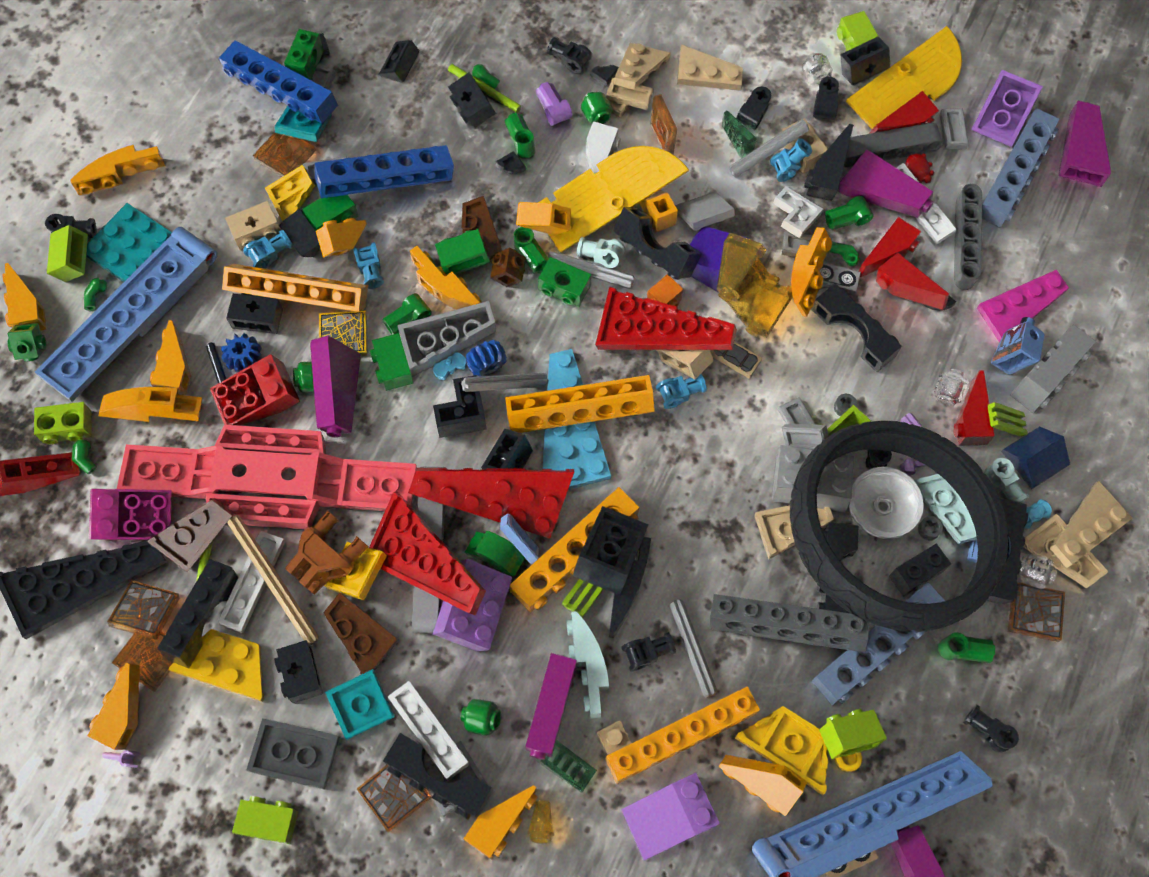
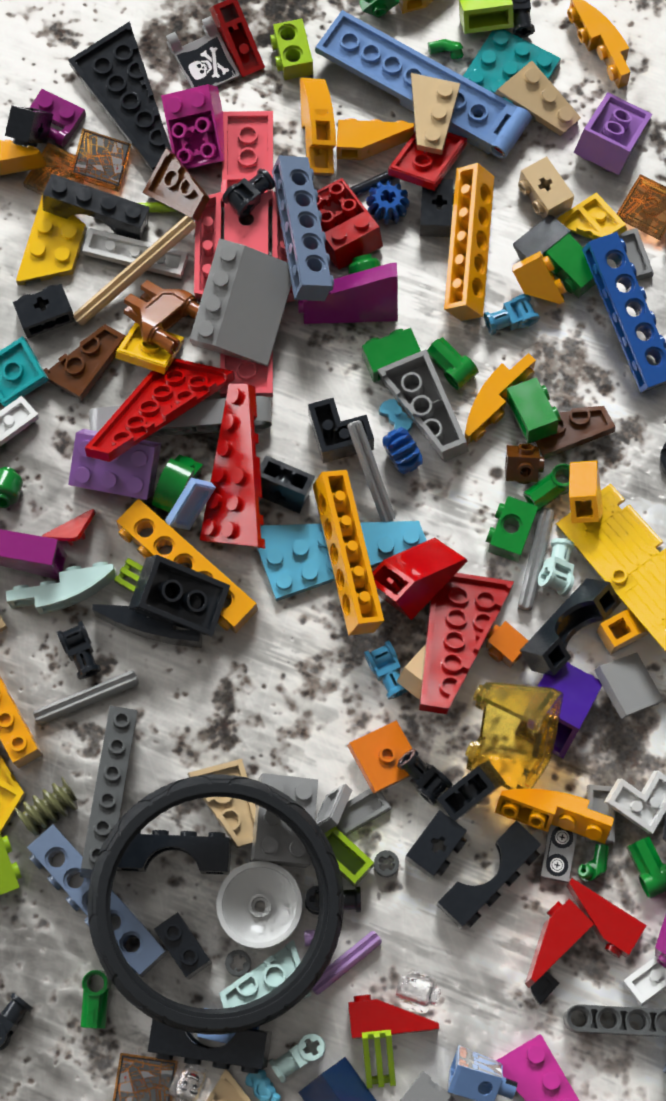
camera: 90 degrees right, 5 degrees up
green arm [72,440,97,475] -> none
dark azure connector [243,230,293,269] -> none
tile [319,310,367,356] -> none
tile [711,342,762,379] -> none
none -> black brick [5,105,53,147]
none -> olive piece [15,777,78,836]
none -> magenta plate [30,89,86,147]
none -> piece [42,509,96,546]
none -> flag [166,16,240,88]
none -> light grey slope [190,238,292,366]
none -> black connector [222,168,275,218]
none -> sand blue brick [272,155,334,301]
none -> orange plate [347,720,412,794]
none -> red slope [372,538,468,620]
none -> red tile [388,132,467,191]
none -> black connector [397,749,453,806]
none -> black brick [405,810,467,879]
none -> tan wing [411,73,460,155]
none -> black brick [437,760,506,821]
none -> tan wing [494,61,581,136]
none -> medium lavender slope [574,92,652,175]

